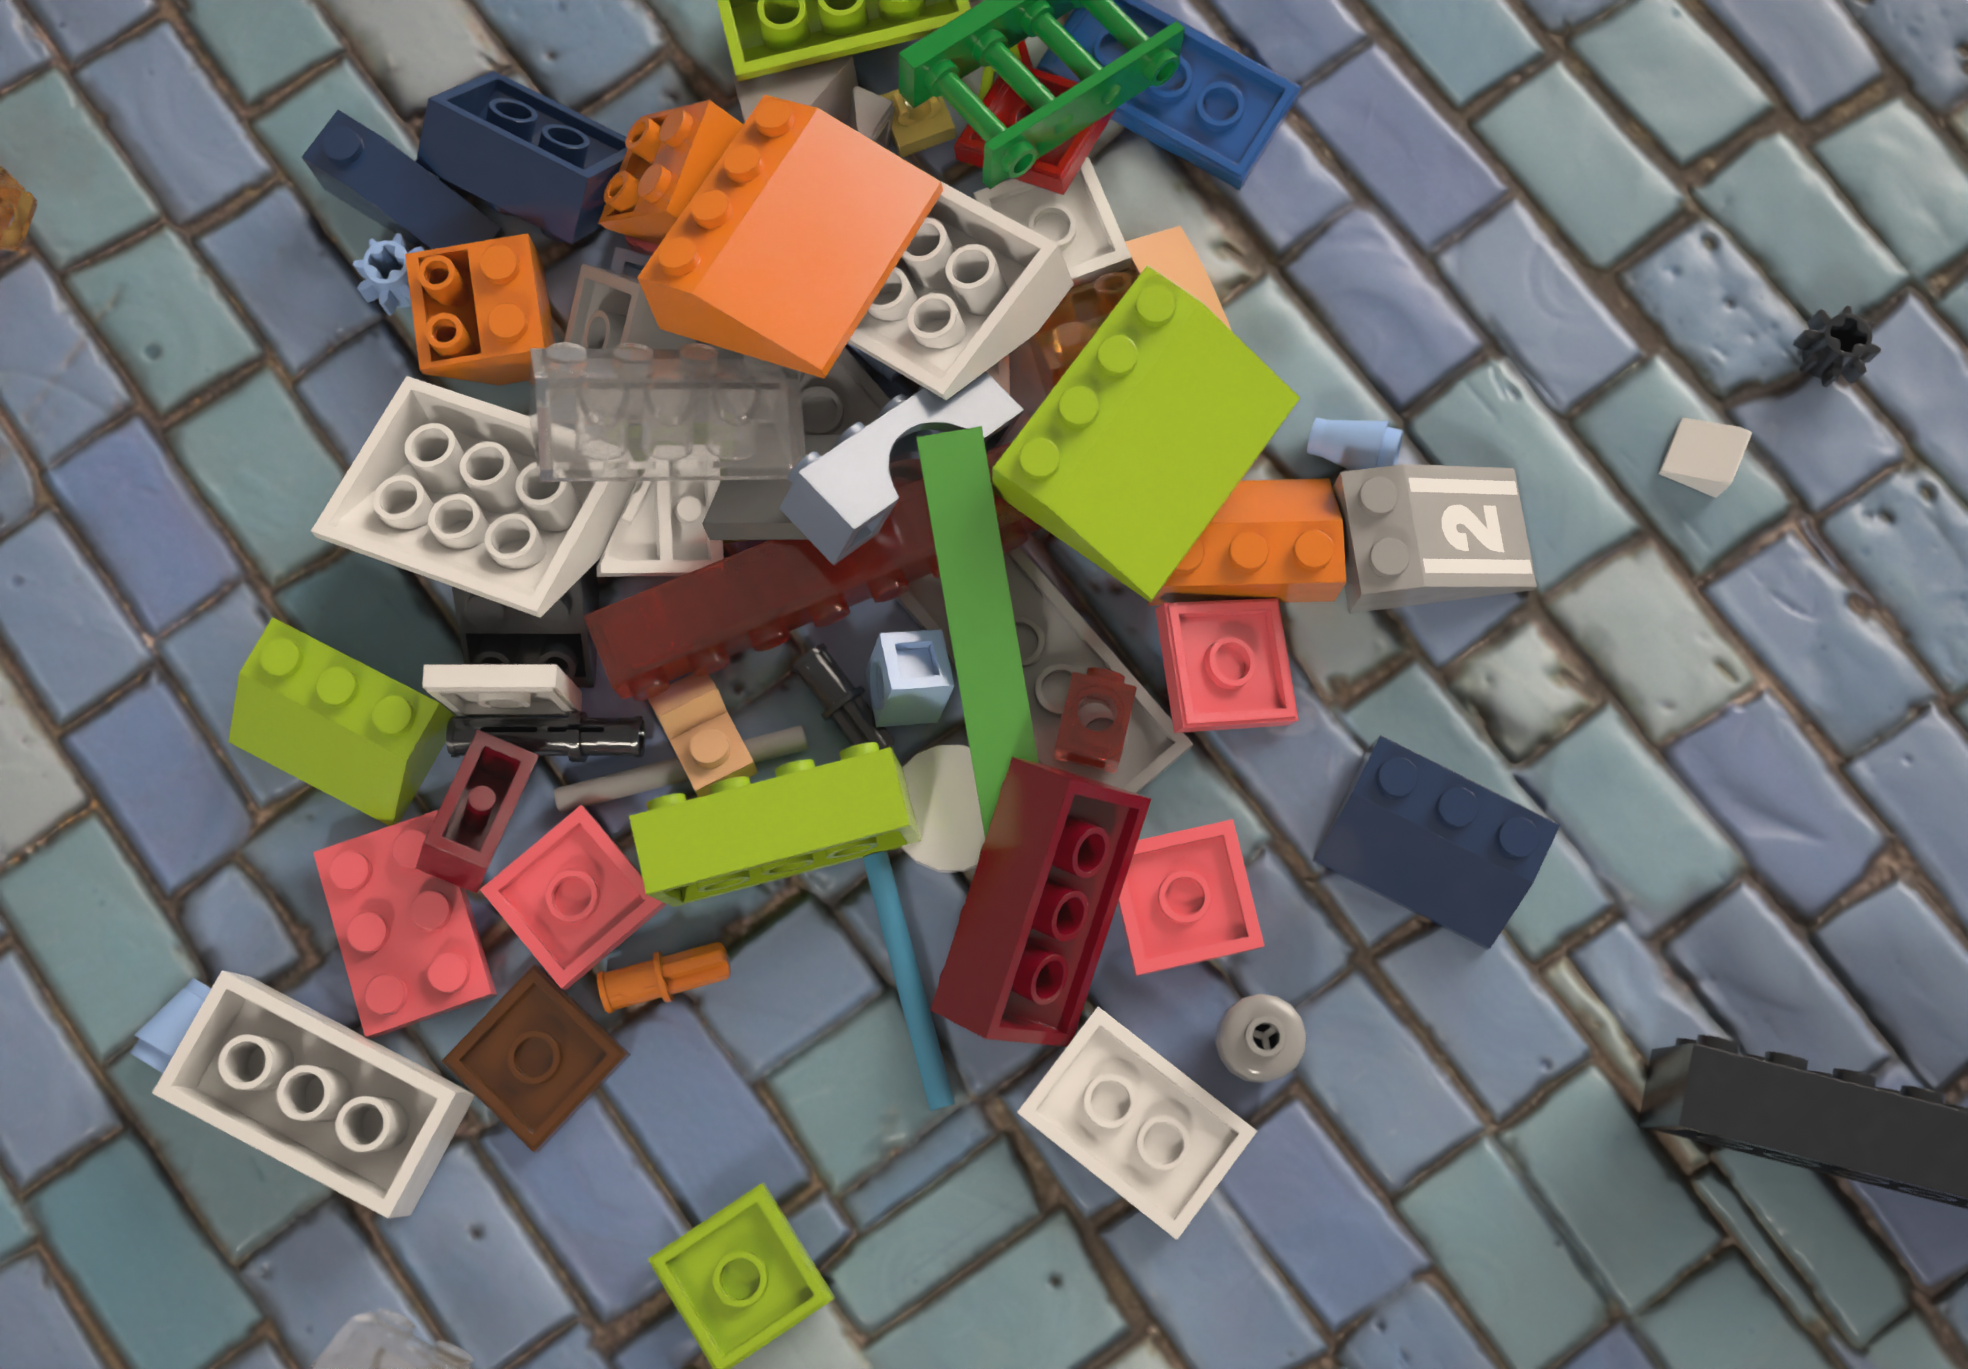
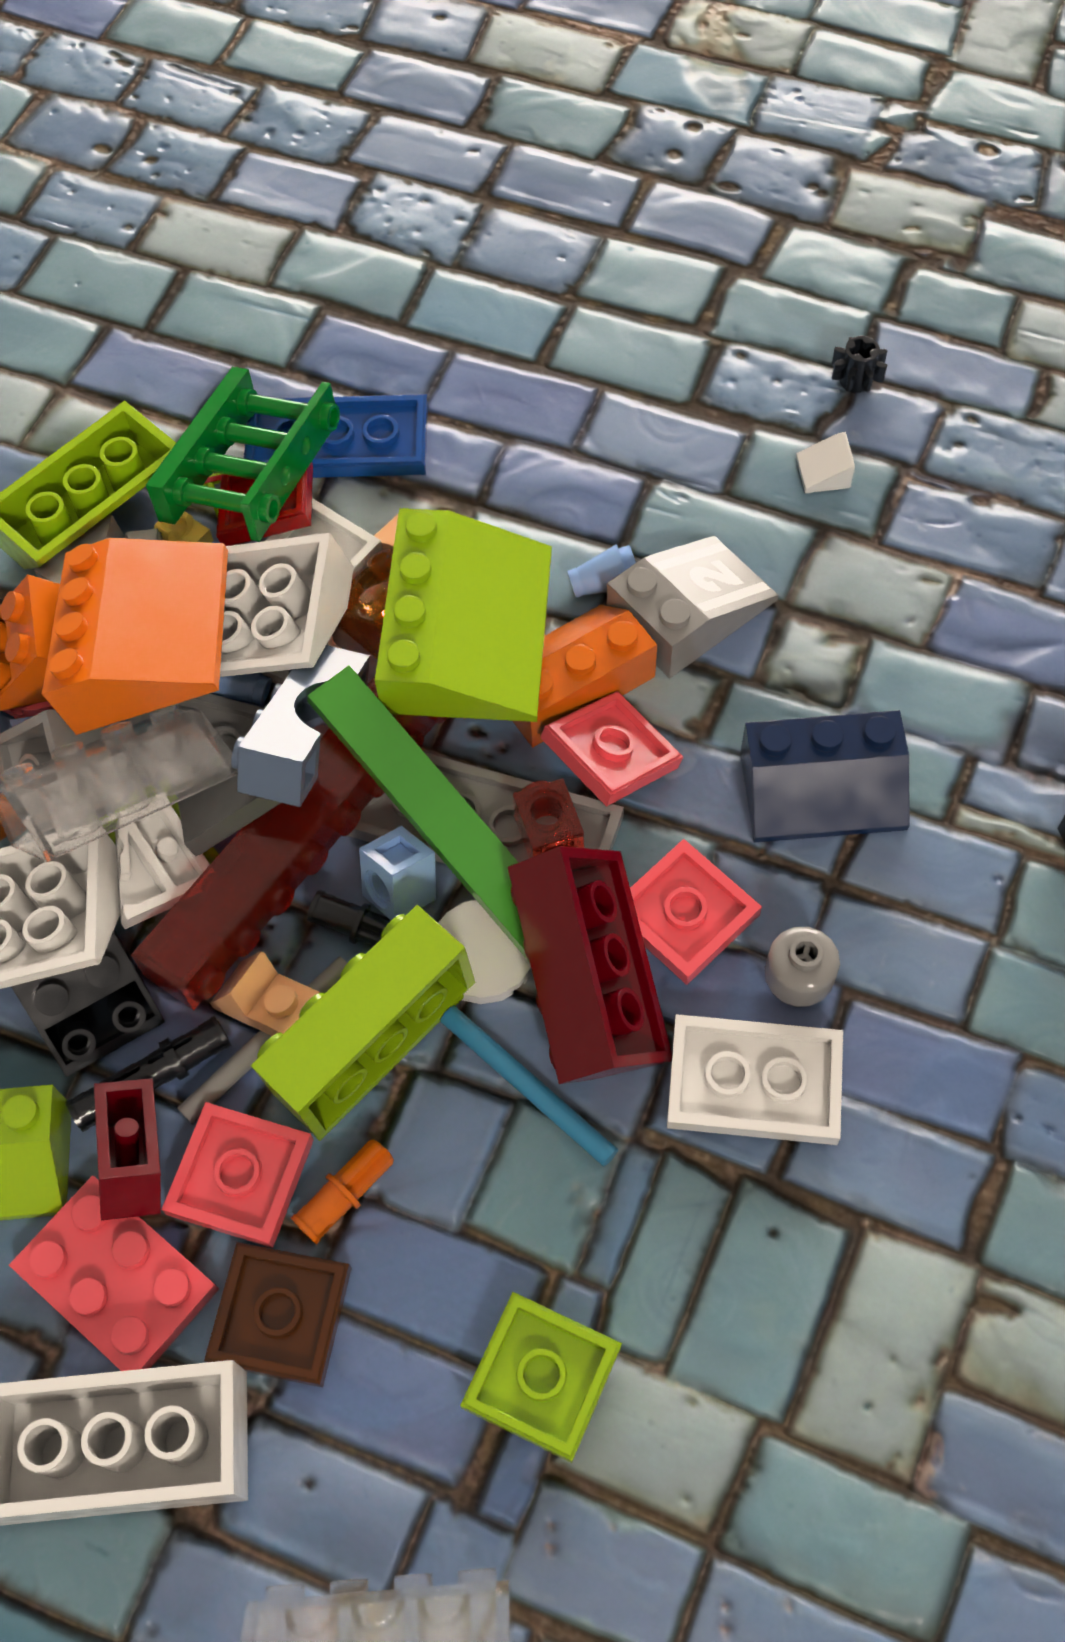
camera: 30 degrees left, 15 degrees down
white tile [422,664,582,716] -> none

